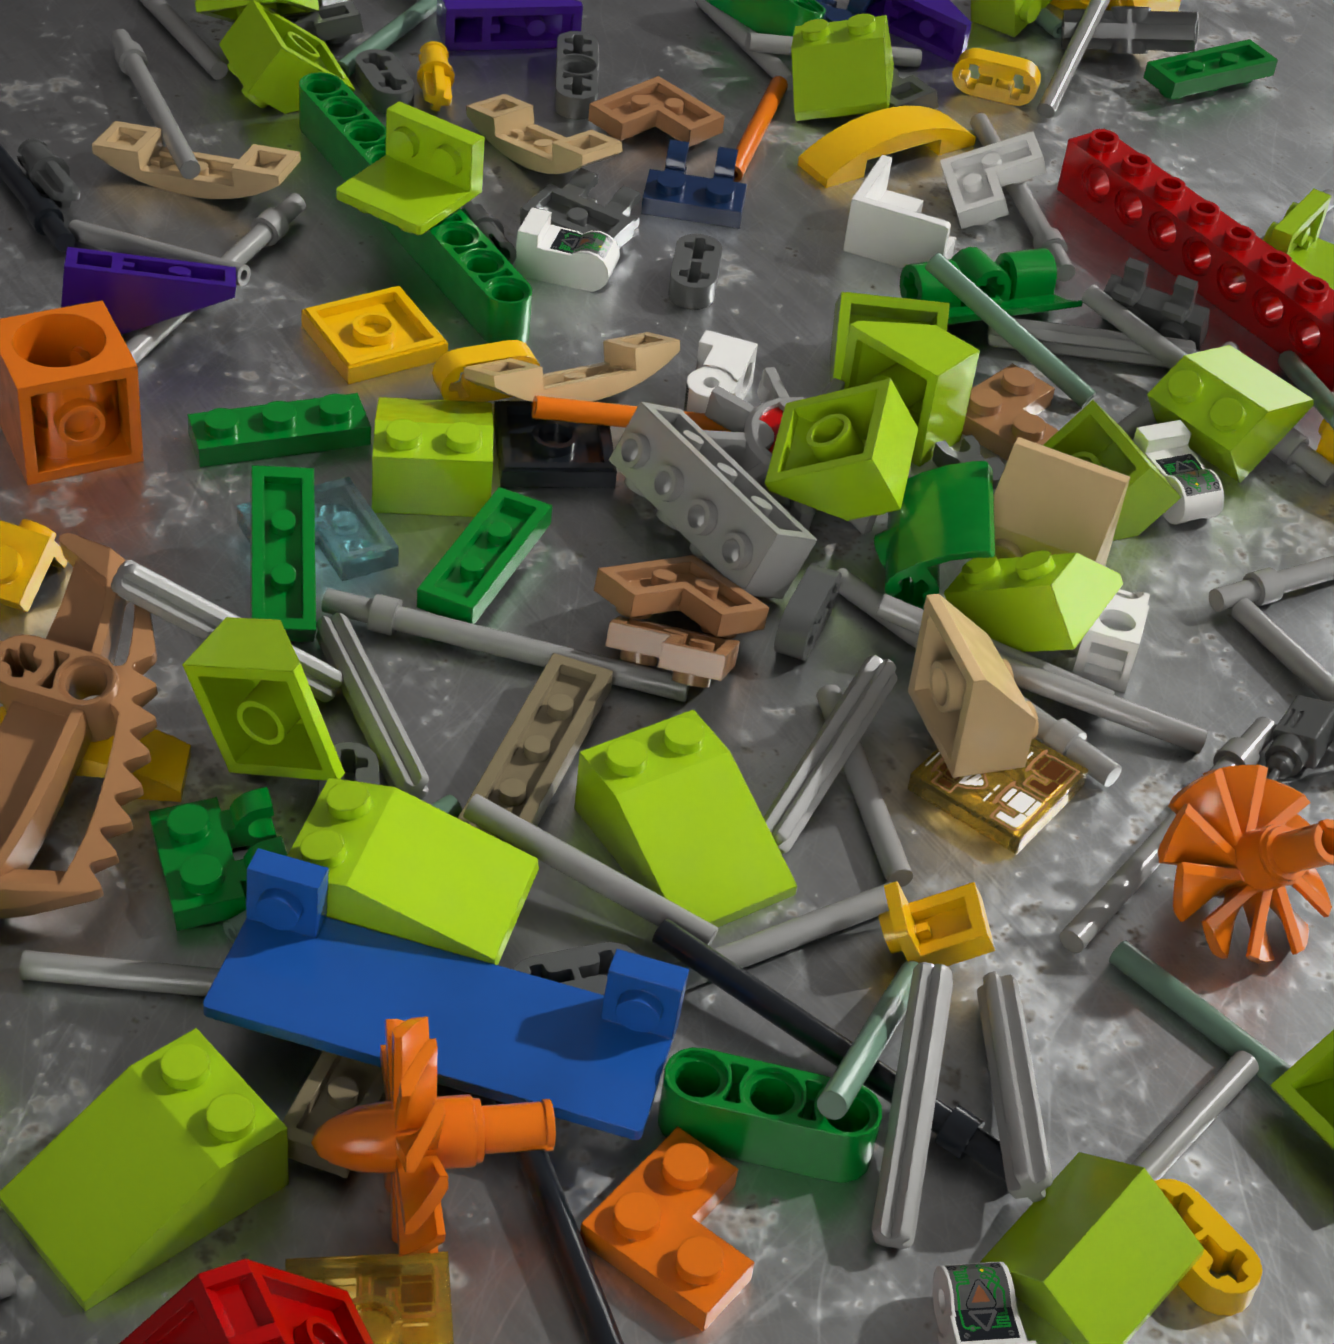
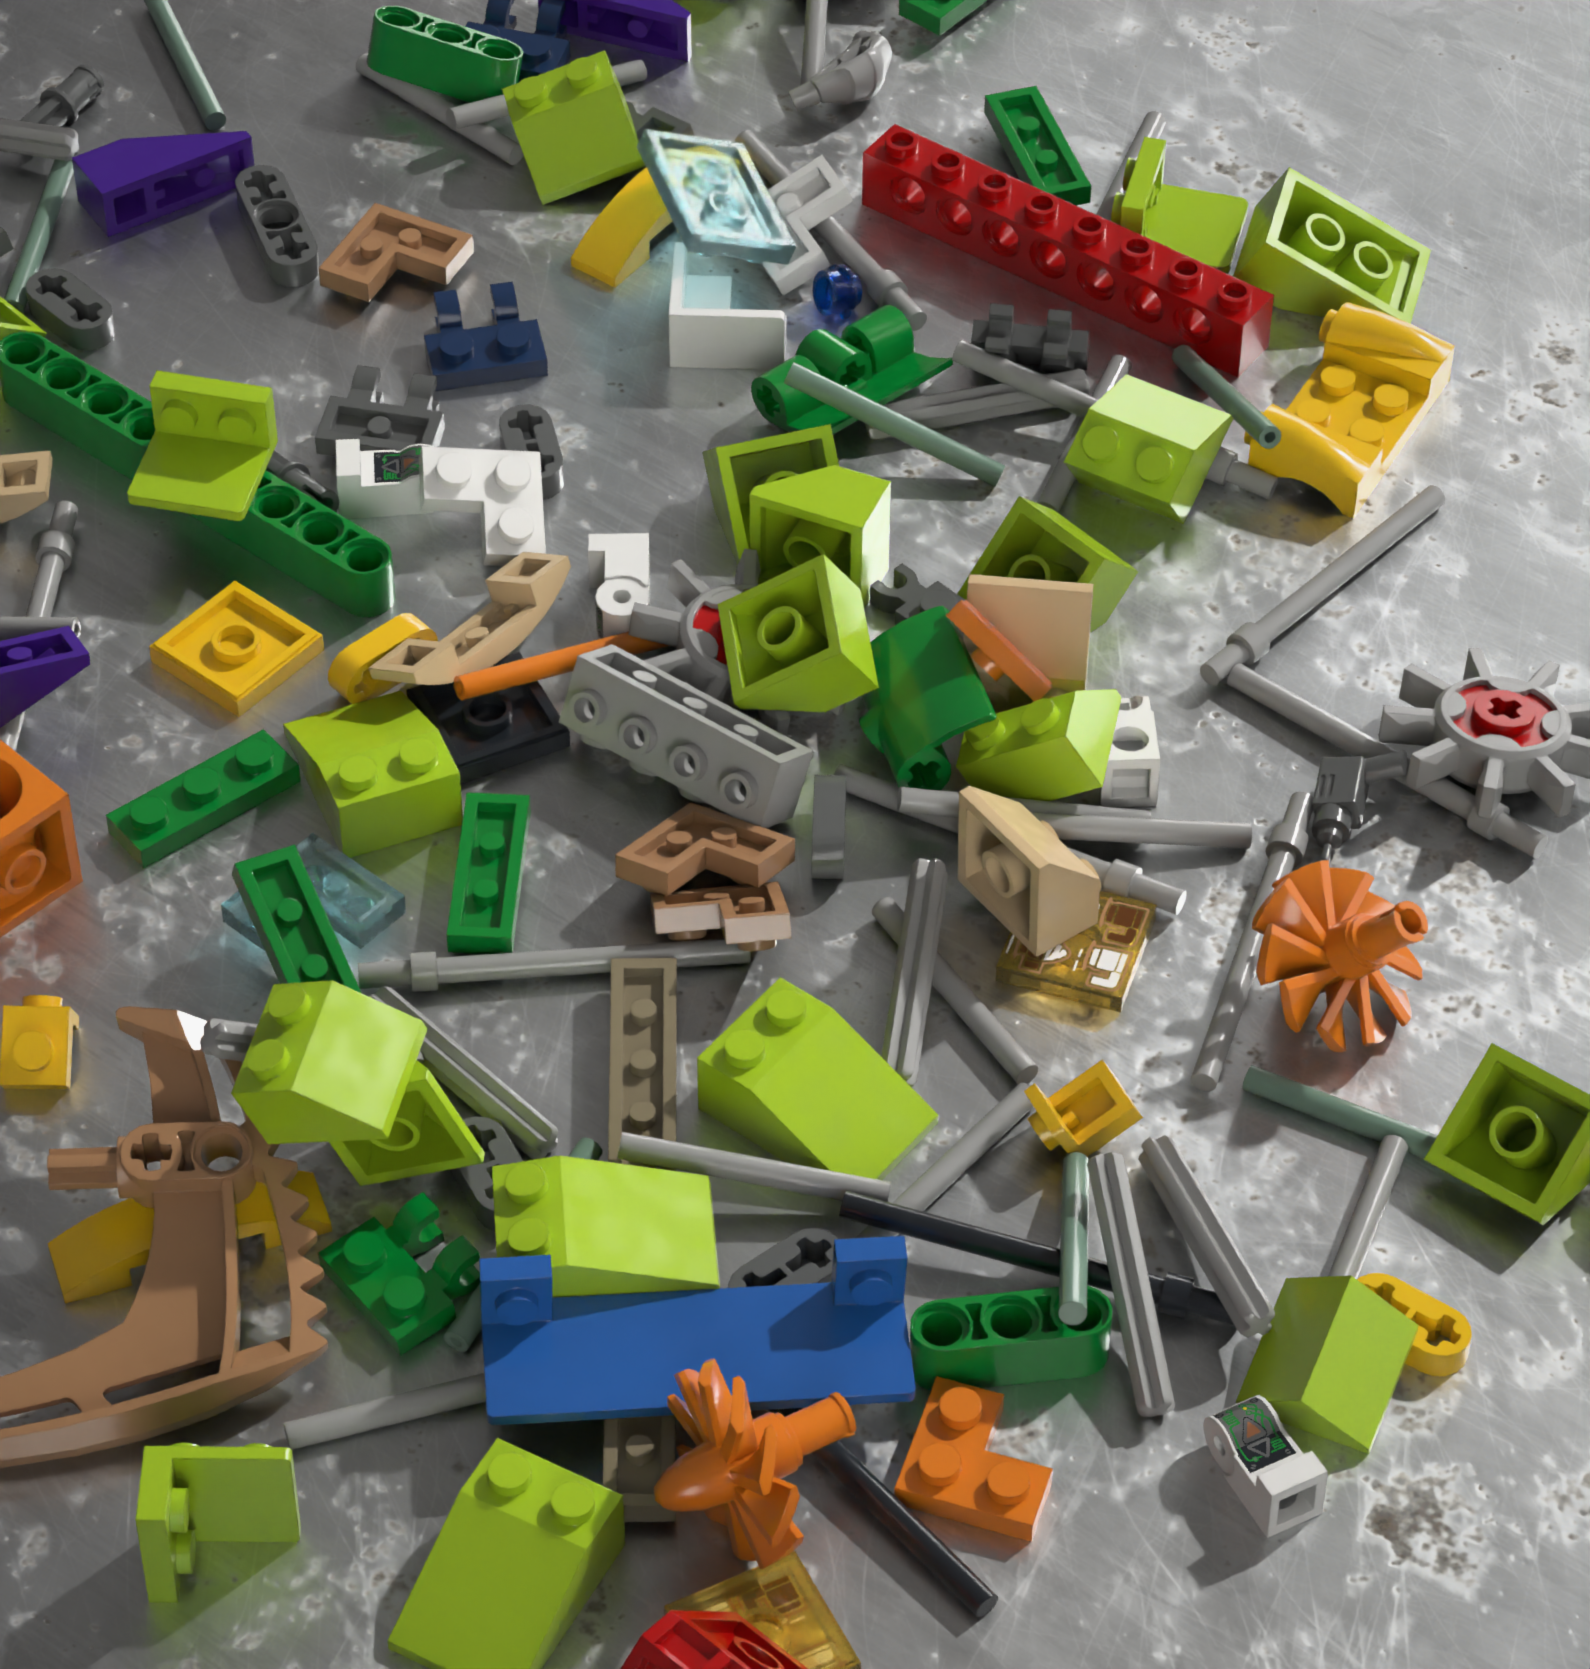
camera: 15 degrees left, 5 degrees up
yellow axle [417,41,455,111] -> none
tan slope [466,94,623,174] -> none
orange piece [734,76,788,182] -> none
yellow beam [952,48,1041,106] -> none
medium nougat plate [962,363,1059,461] -> none
white leg [1133,420,1224,525] -> none
none -> lime slope [231,981,427,1144]
none -> white plate [419,446,546,566]
none -> clear light blue plate [637,129,796,265]
none -> light grey piece [788,31,892,111]
none -> clear blue plate [812,264,862,319]
none -> orange plate [946,600,1053,701]
none -> green plate [984,85,1091,206]

